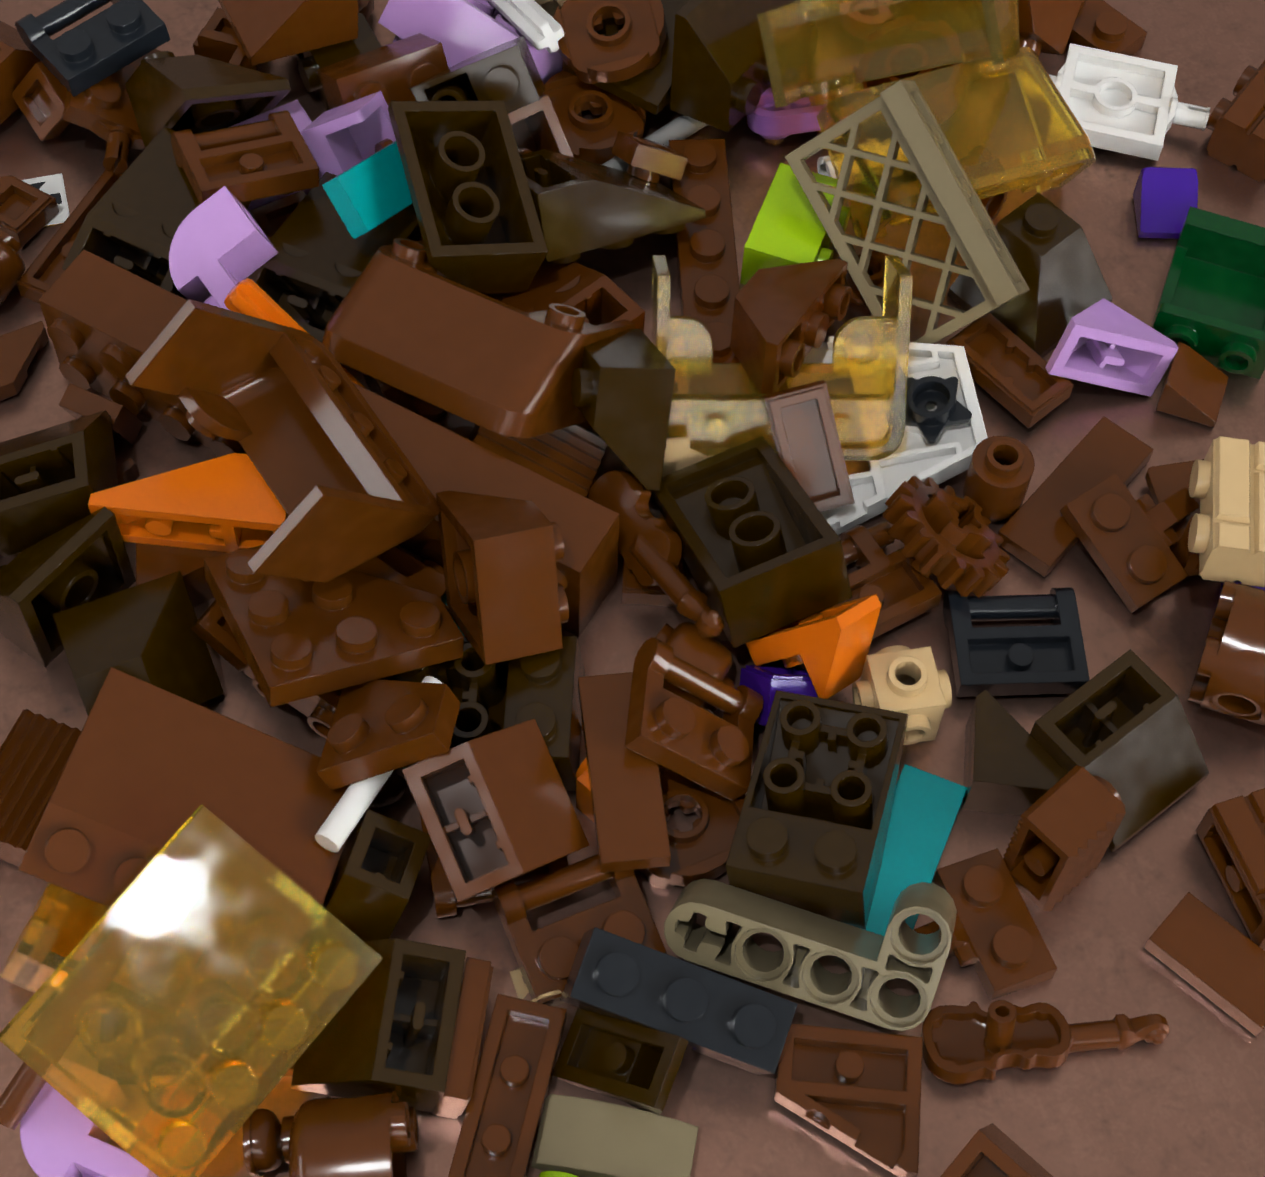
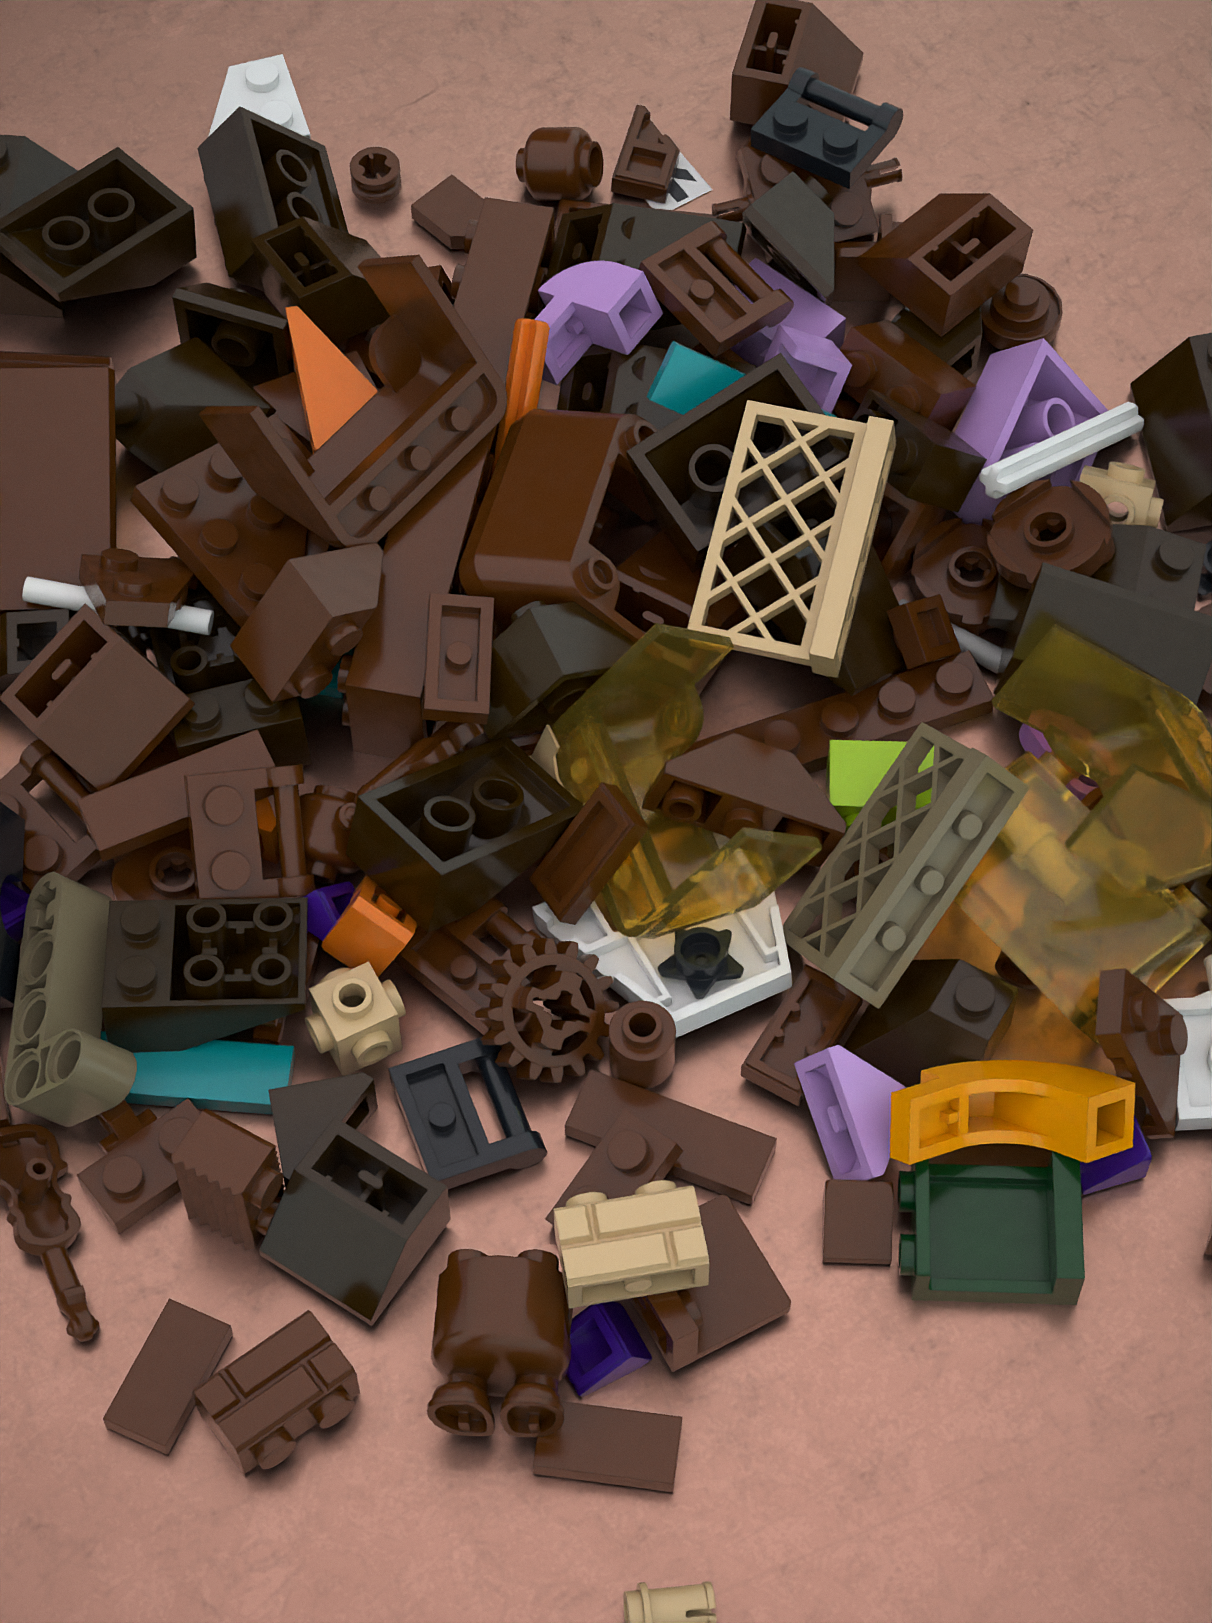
camera: 75 degrees right, 0 degrees up
none -> reddish brown plate [422,592,494,725]
none -> tan fence [686,400,896,678]
none -> light orange arch [890,1060,1135,1165]
none -> reddish brown wing [1095,968,1188,1139]

